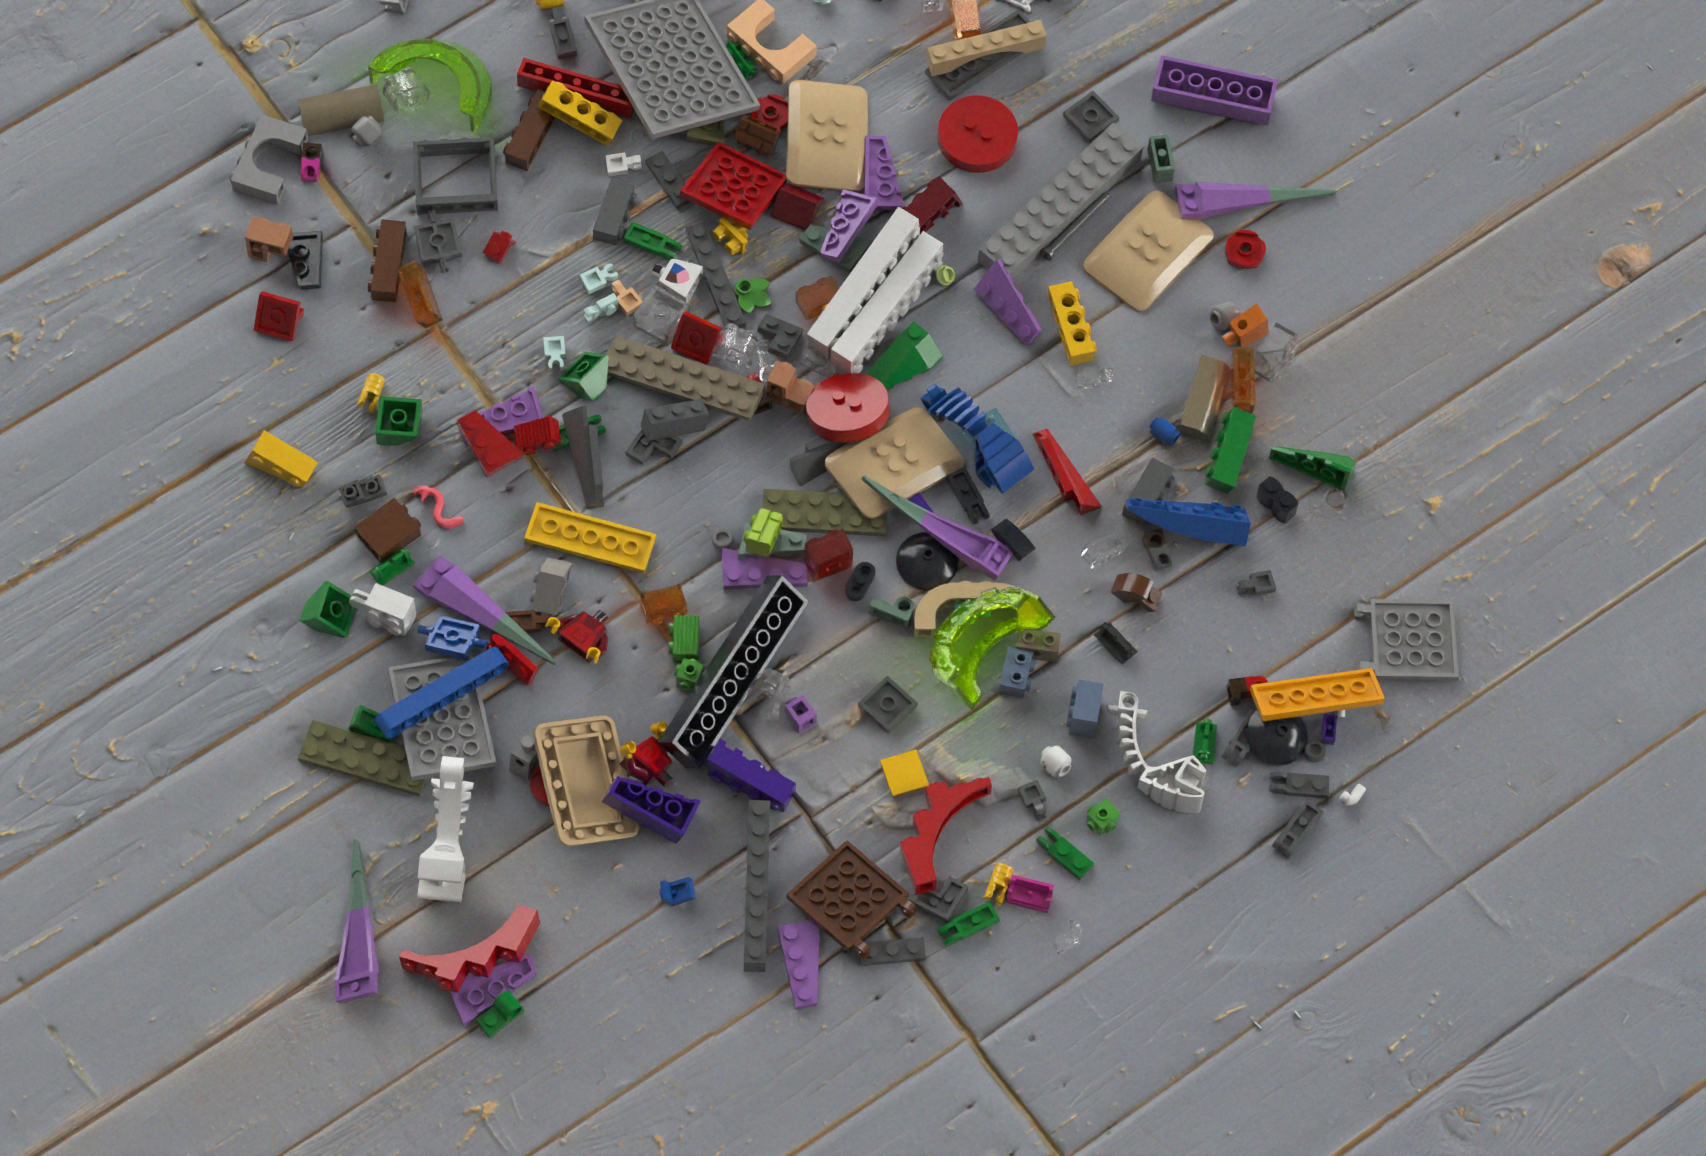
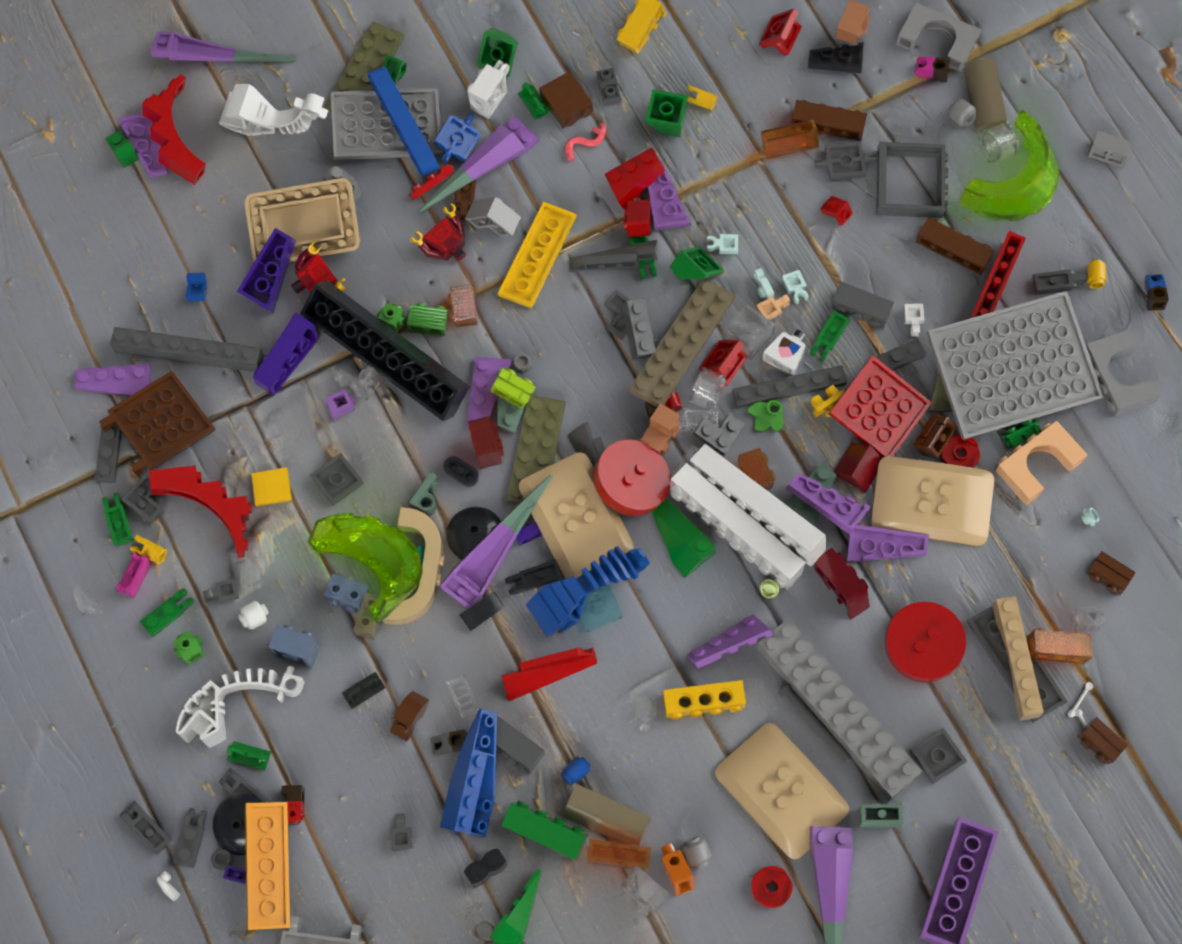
camera: 105 degrees right, 5 degrees up
yellow brick [537,80,622,146] -> none

